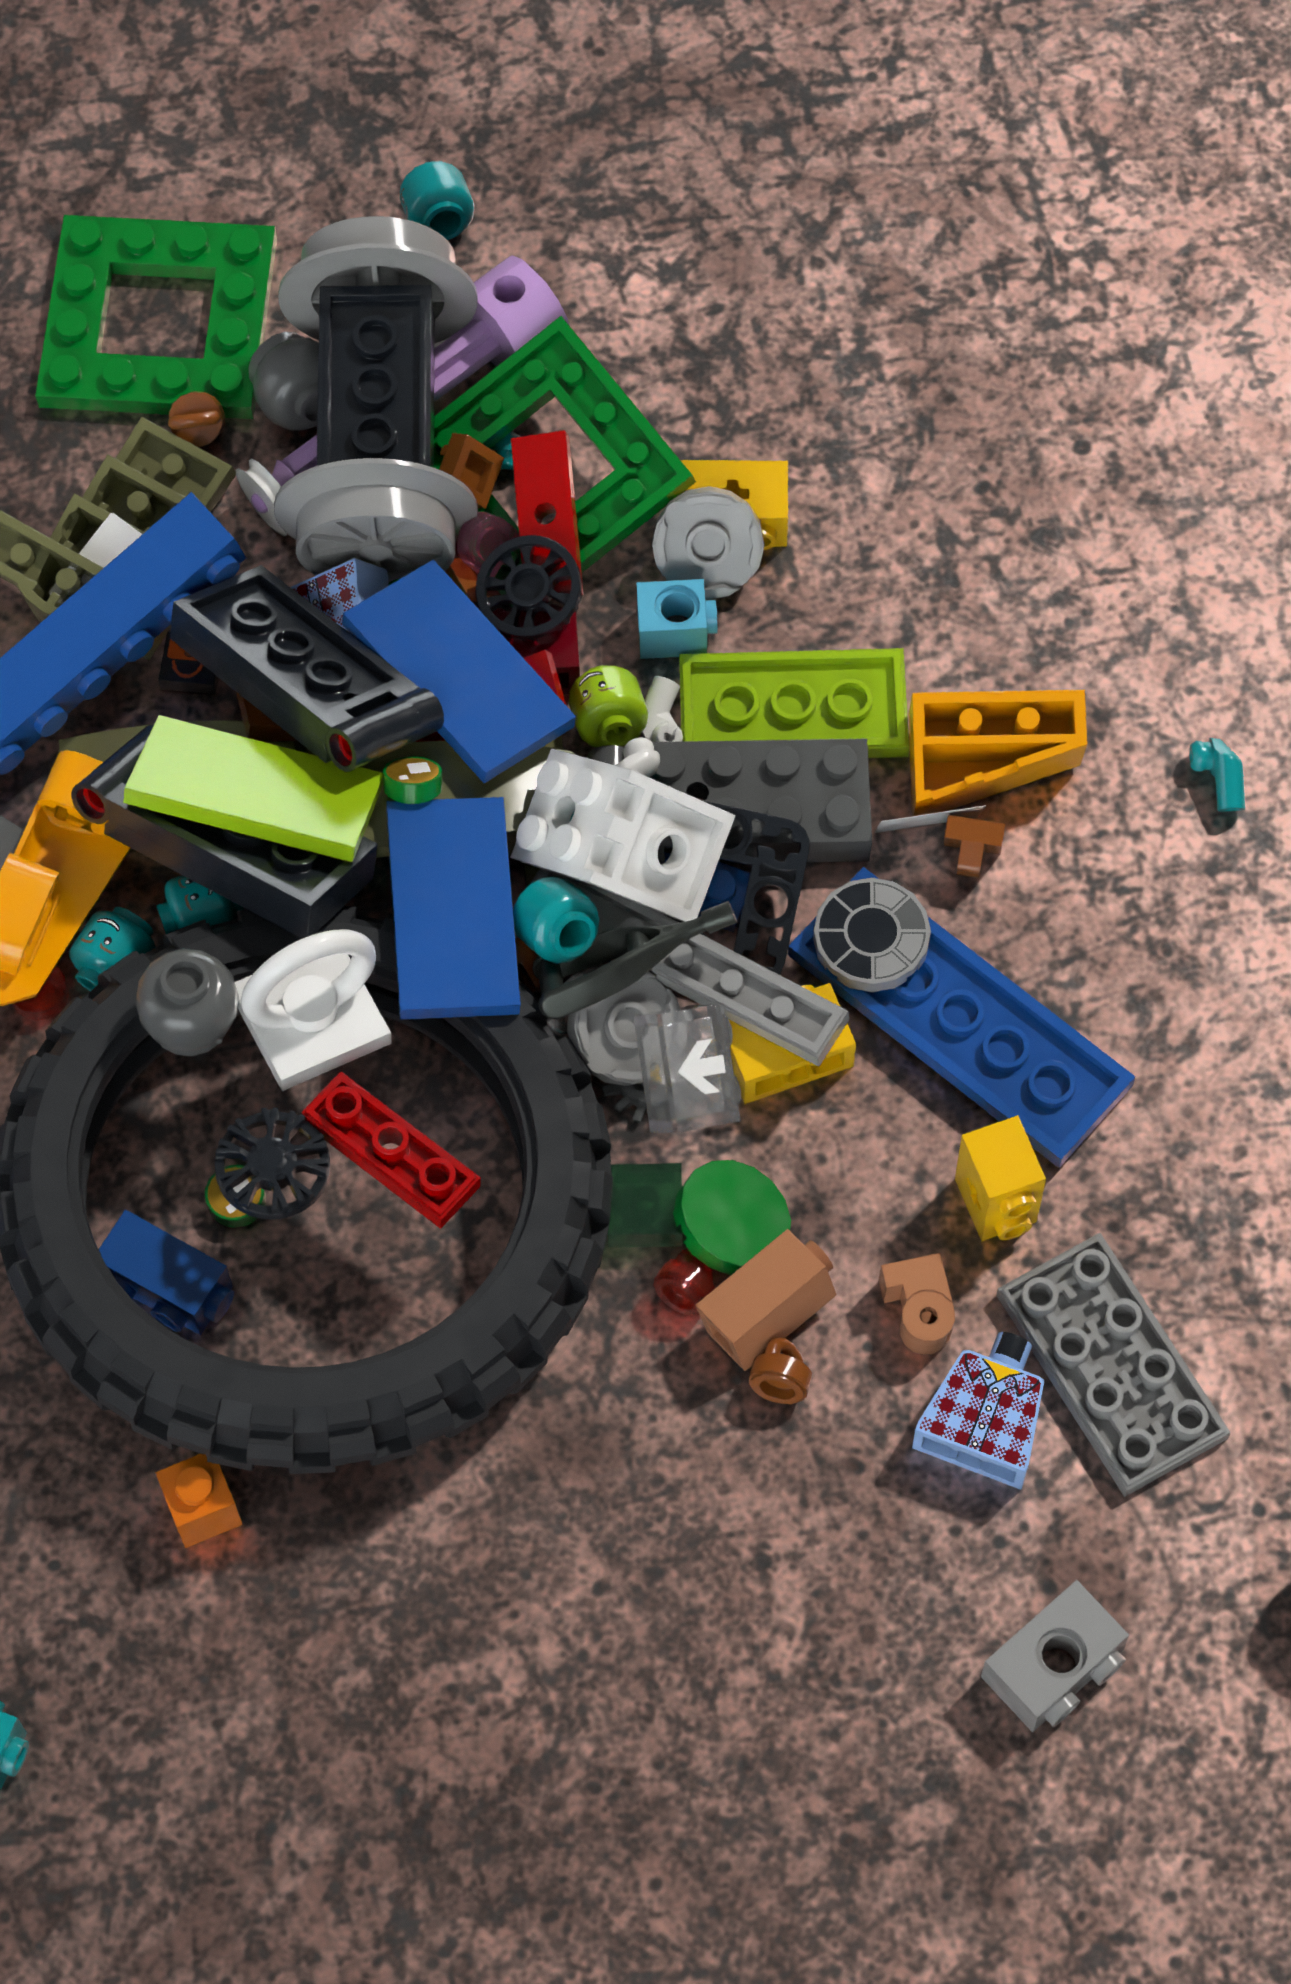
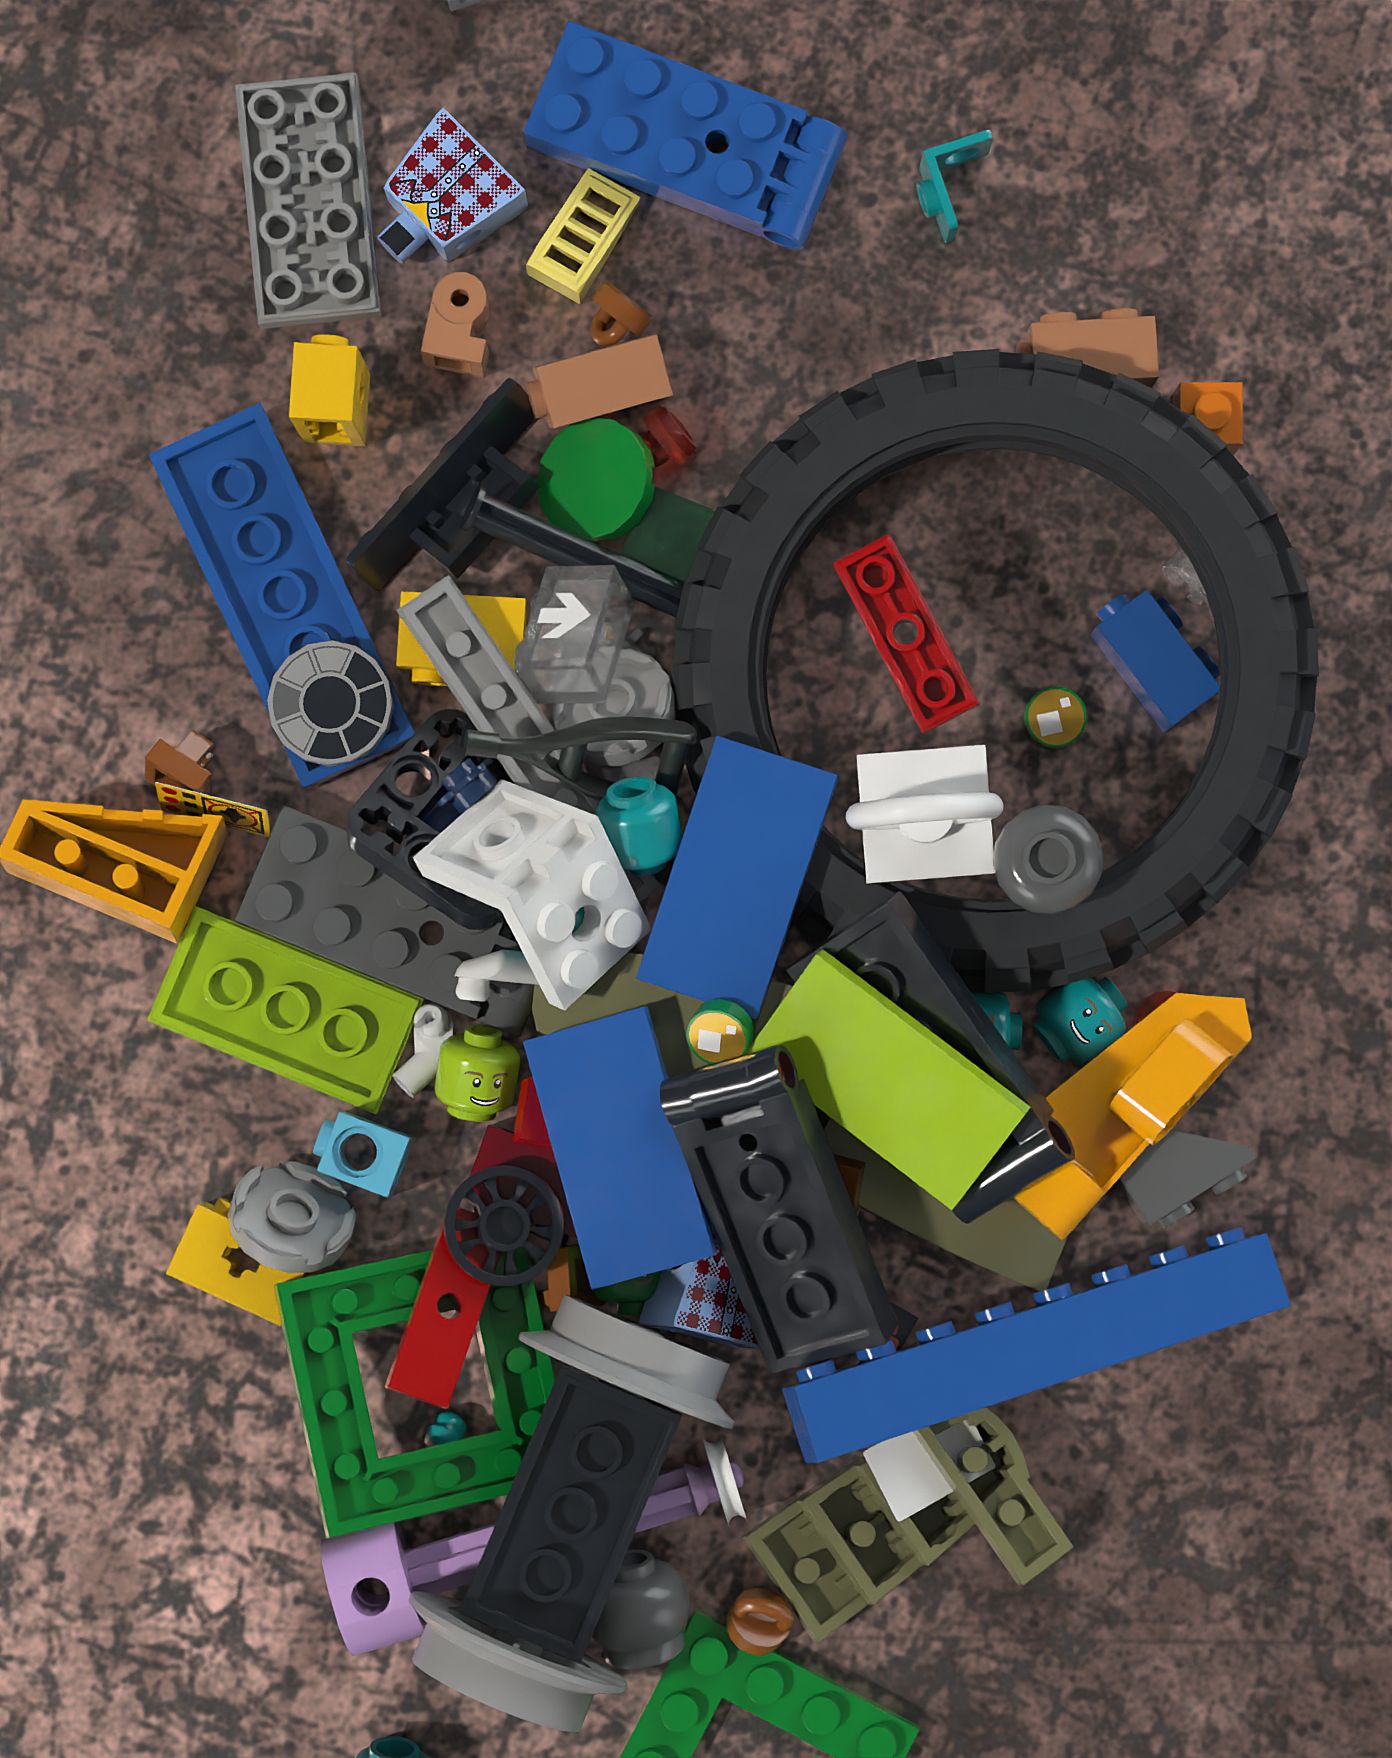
camera: 155 degrees left, 20 degrees up
black wheel [214,1107,330,1220] -> none
dark orange tile [439,433,504,509] -> none
clear pink tile [457,512,519,577] -> none
none -> black bracket [346,378,540,591]
none -> dark blue plate [437,758,499,814]
none -> black axle [460,483,684,618]
none -> blue hinge [523,20,848,250]
none -> light yellow slope [526,168,641,305]
none -> teal bracket [916,130,993,244]
none -> nougat brick [1016,308,1159,388]

